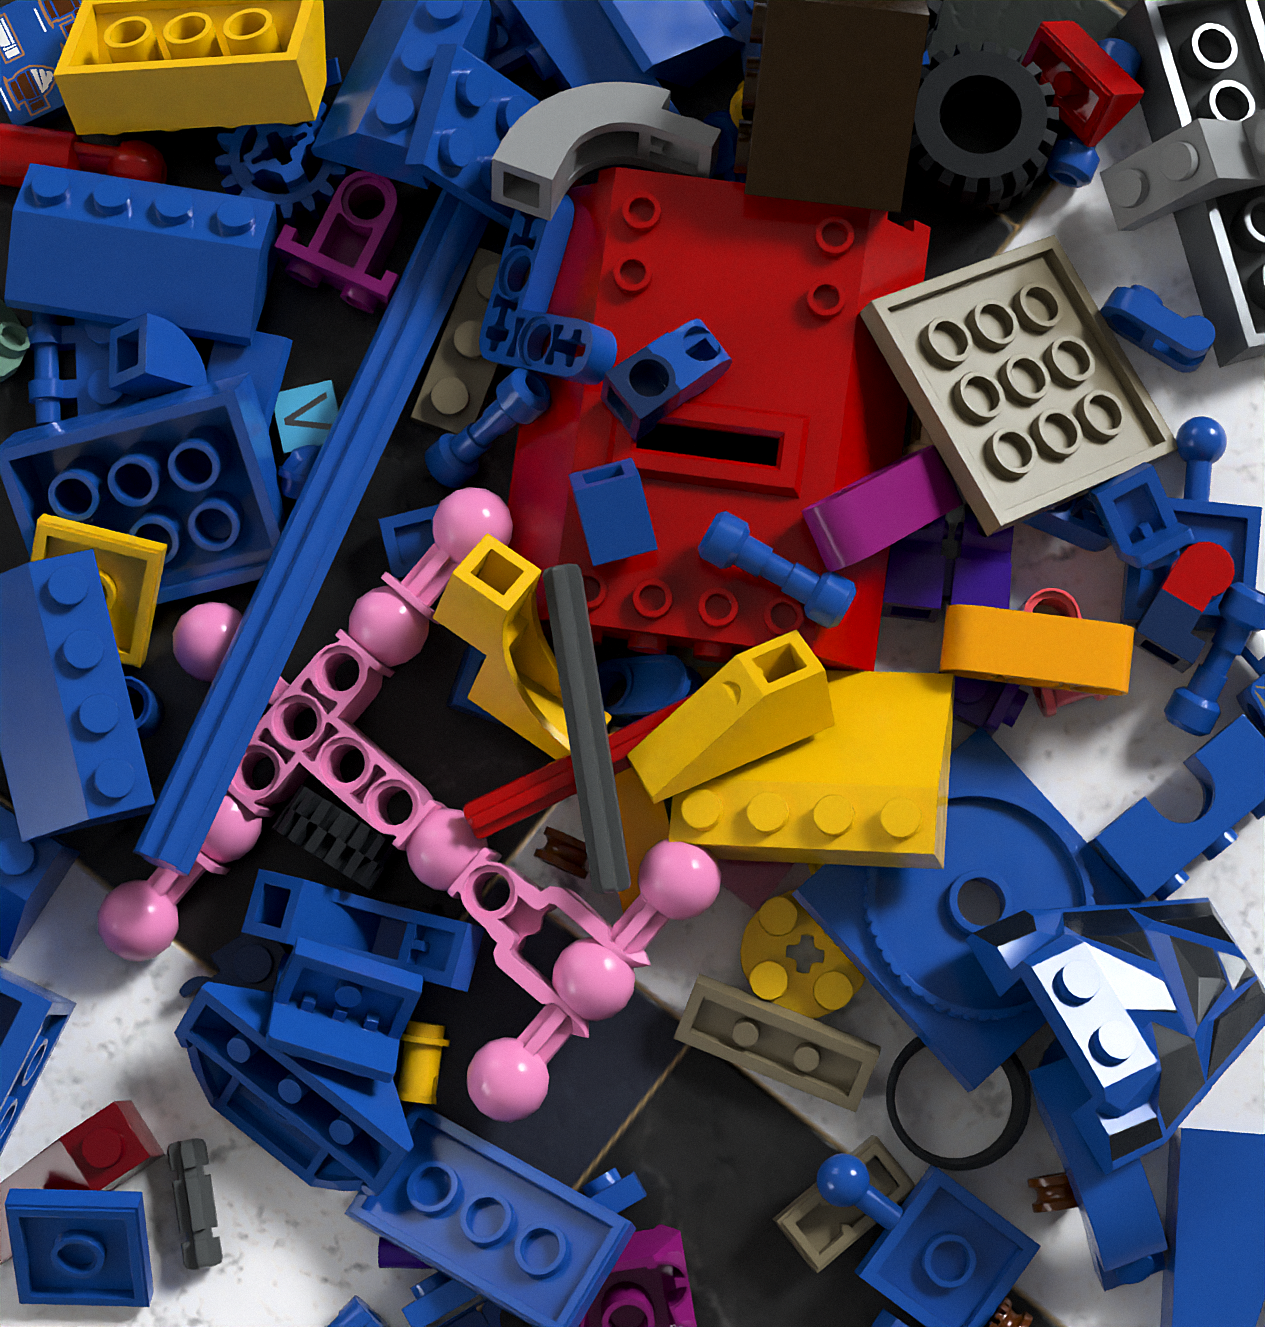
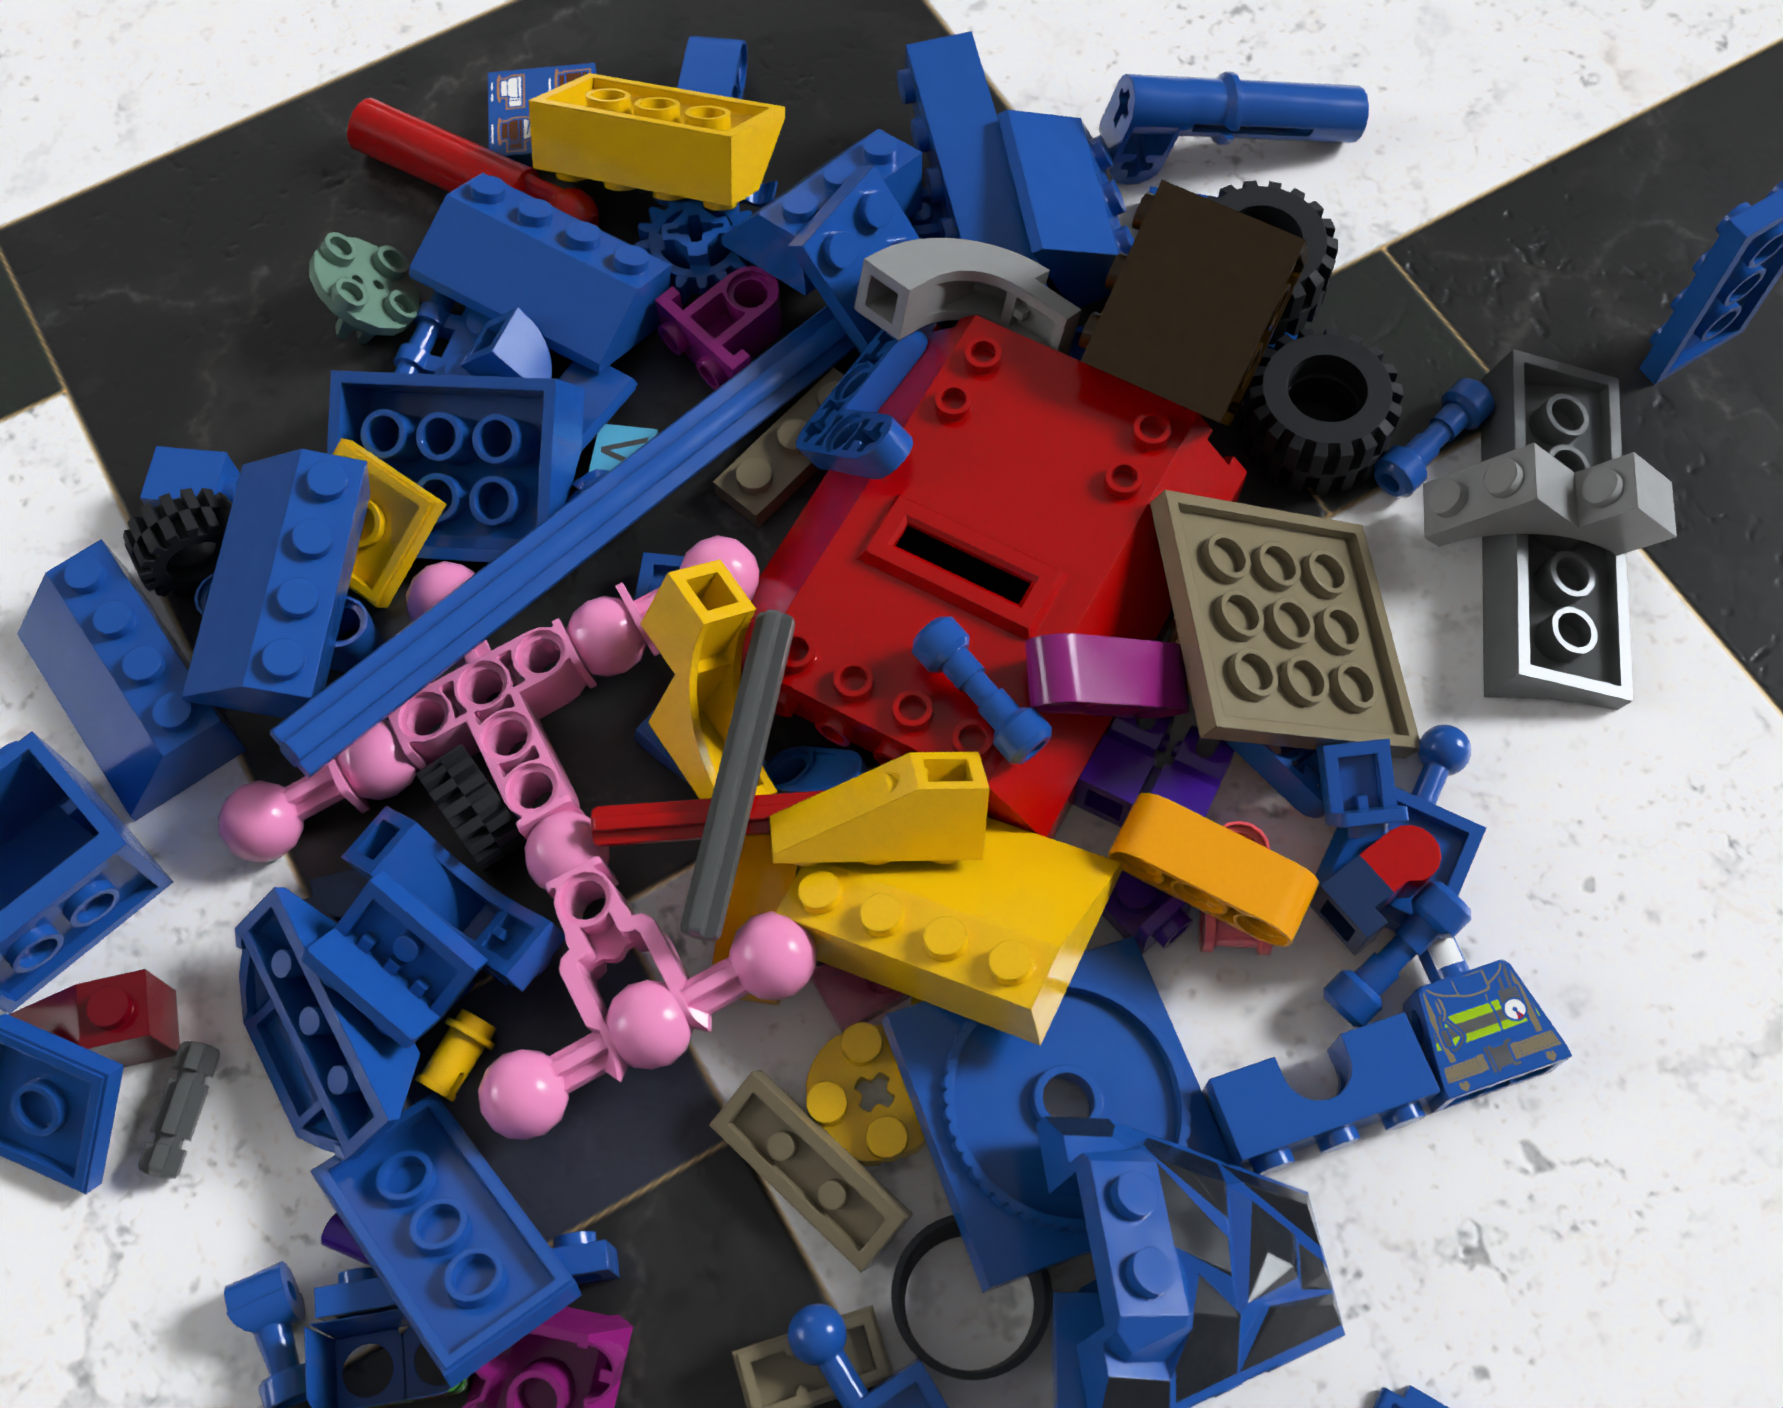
camera: 15 degrees right, 15 degrees down
blue piece [425,368,551,488] -> none
reddish brown bush [533,826,588,880] -> none
blue brick [568,458,658,566] -> none
leg [600,318,732,443] -> none
red slope [1021,20,1144,147] -> none
blue plate [1100,285,1216,373] -> none

